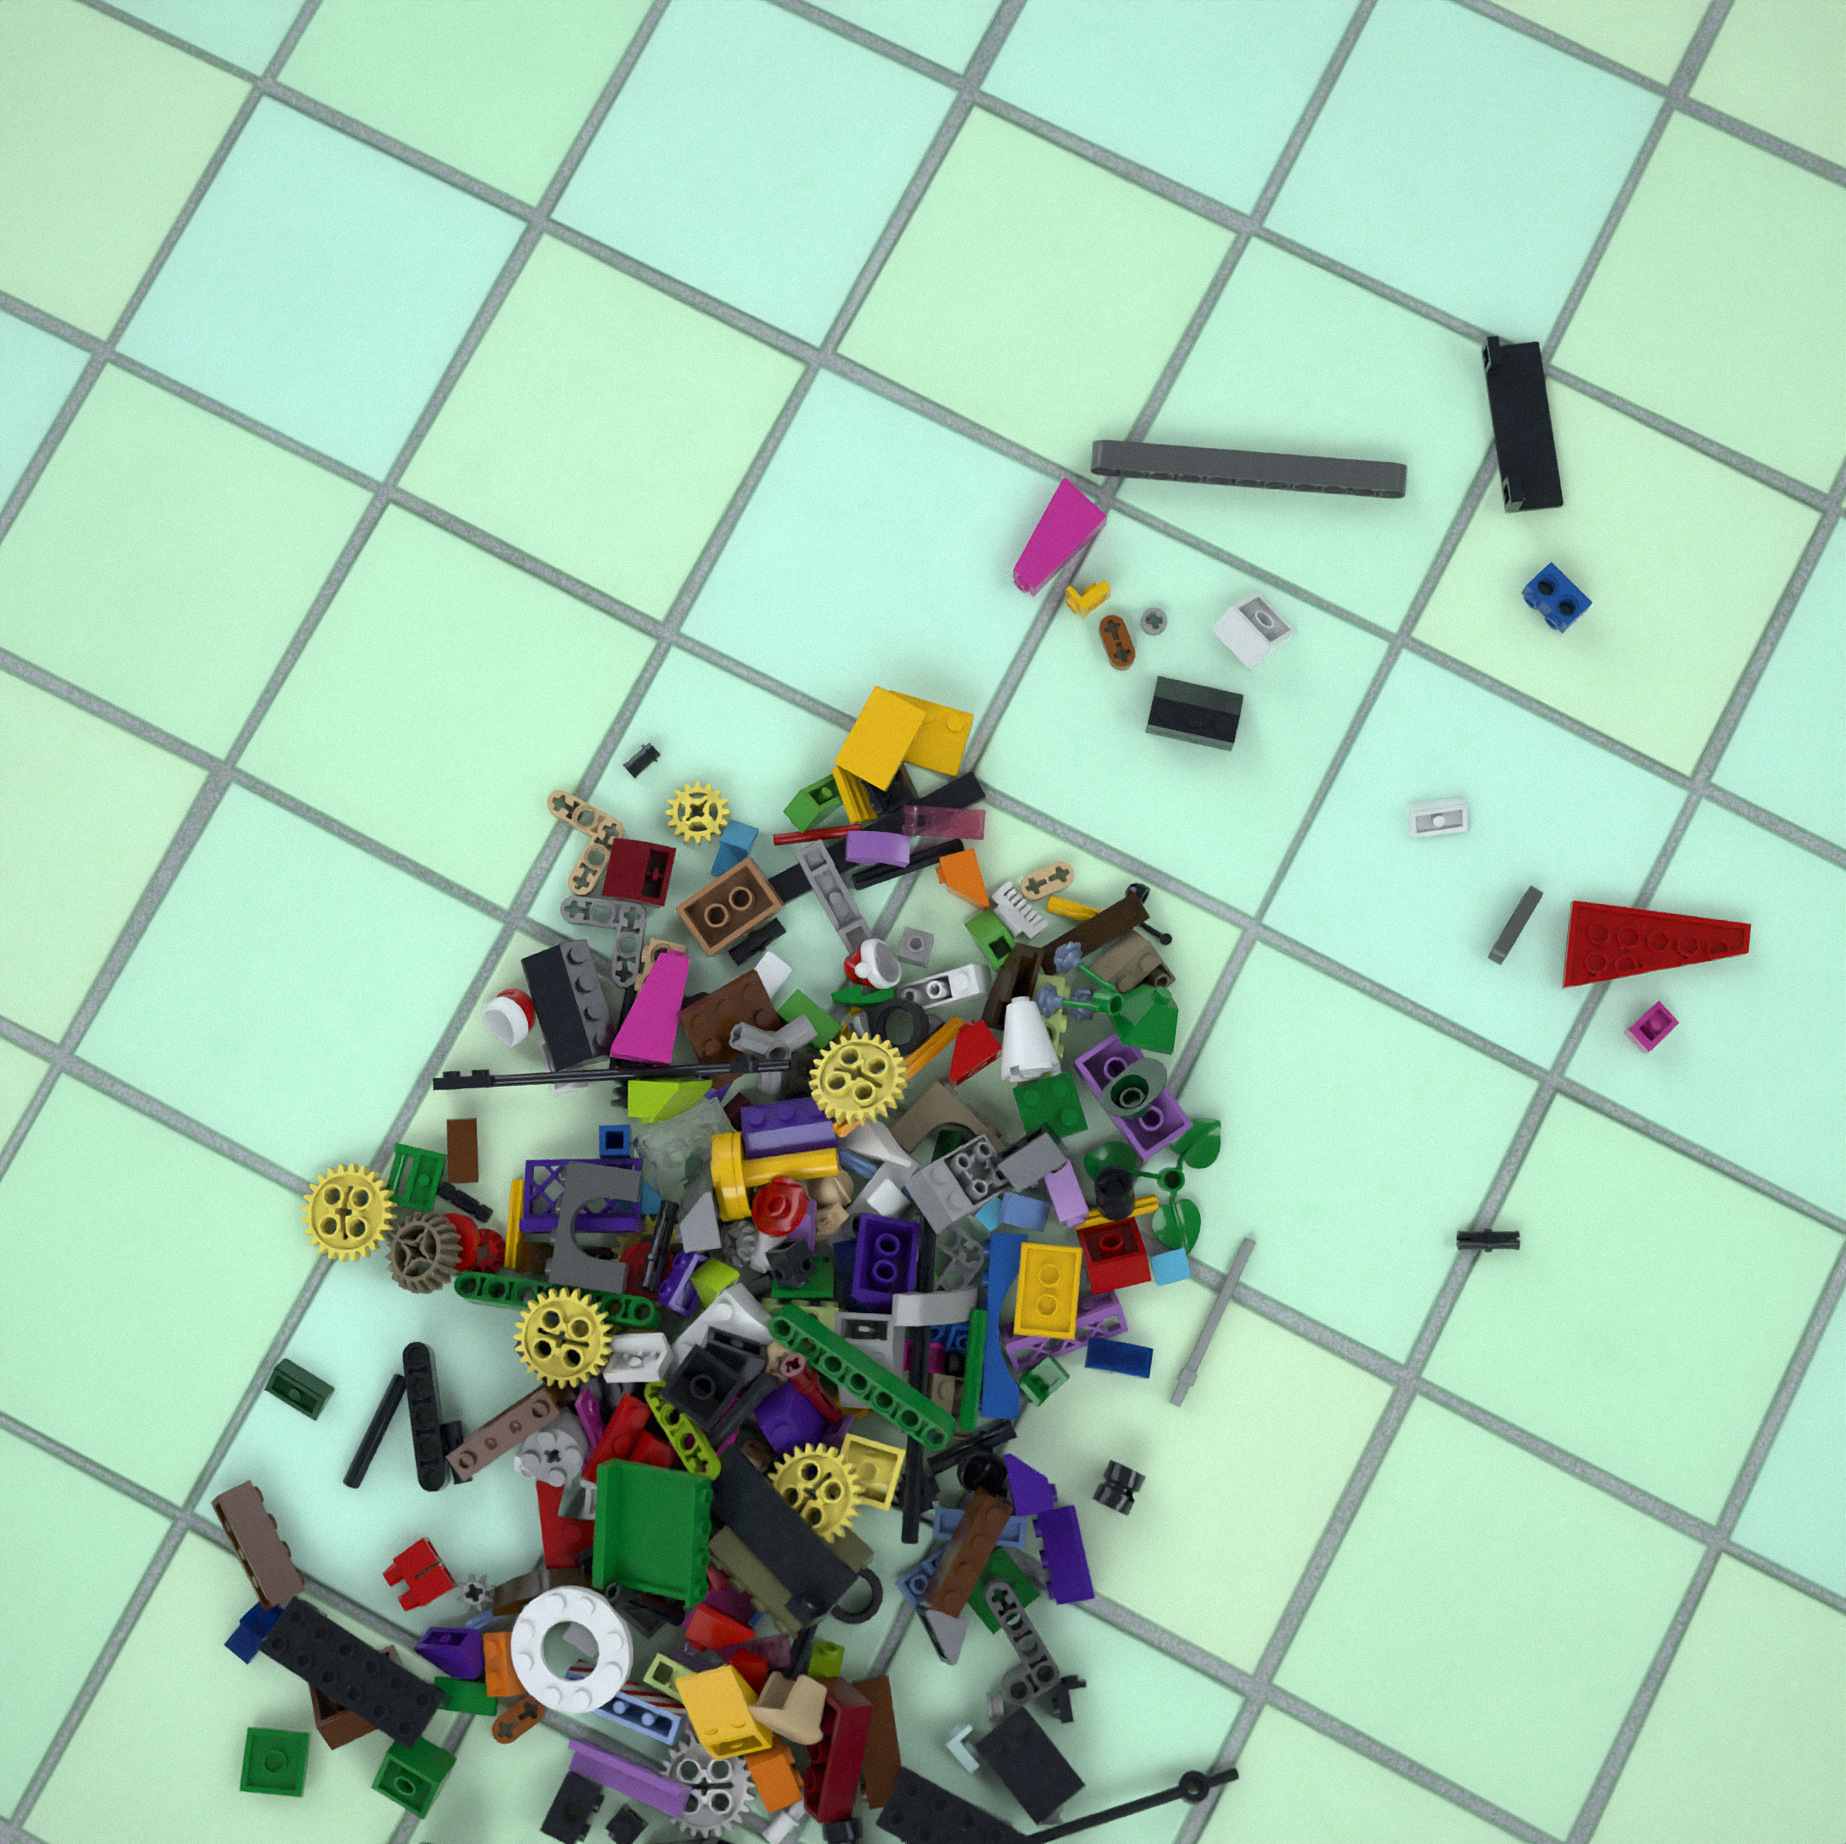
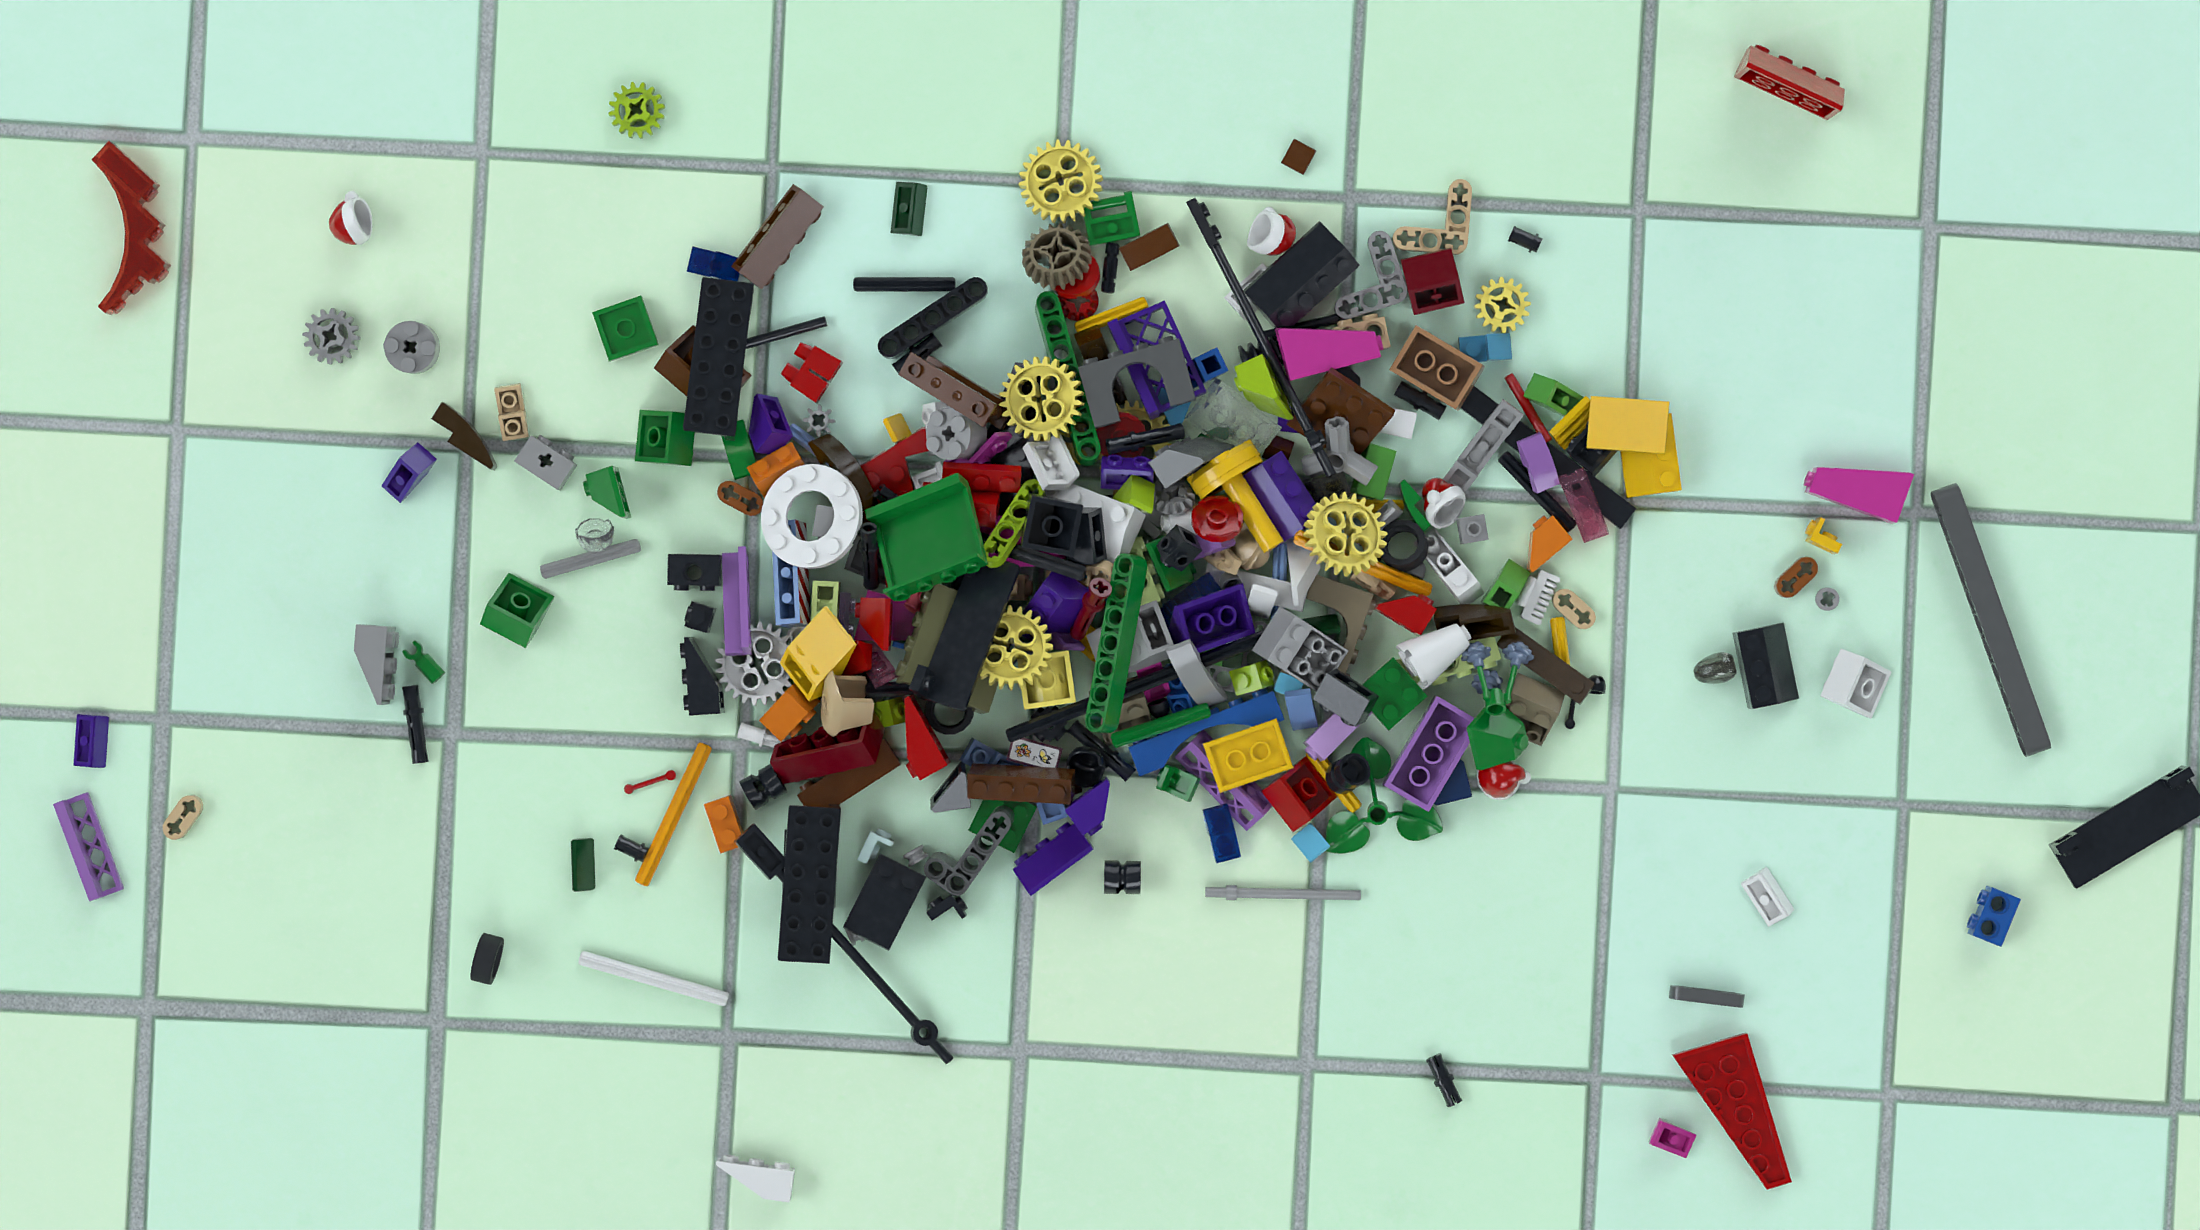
camera: 65 degrees right, 10 degrees up
dark green piece [1101,1058,1167,1120] -> none
none -> lime gear [608,82,665,139]
none -> black bar [746,316,828,349]
none -> yellow slope [883,413,912,444]
none -> red slope [904,695,951,780]
none -> tile [1006,738,1063,768]
none -> lime bracket [1229,660,1274,696]
none -> reddish brown slope [1281,139,1316,175]
none -> tan hinge [1349,571,1398,601]
none -> dark blue slope [1434,759,1472,806]
none -> red piece [1476,761,1531,800]
none -> clear smoke animal [1693,652,1737,684]
none -> slope [1734,45,1845,120]

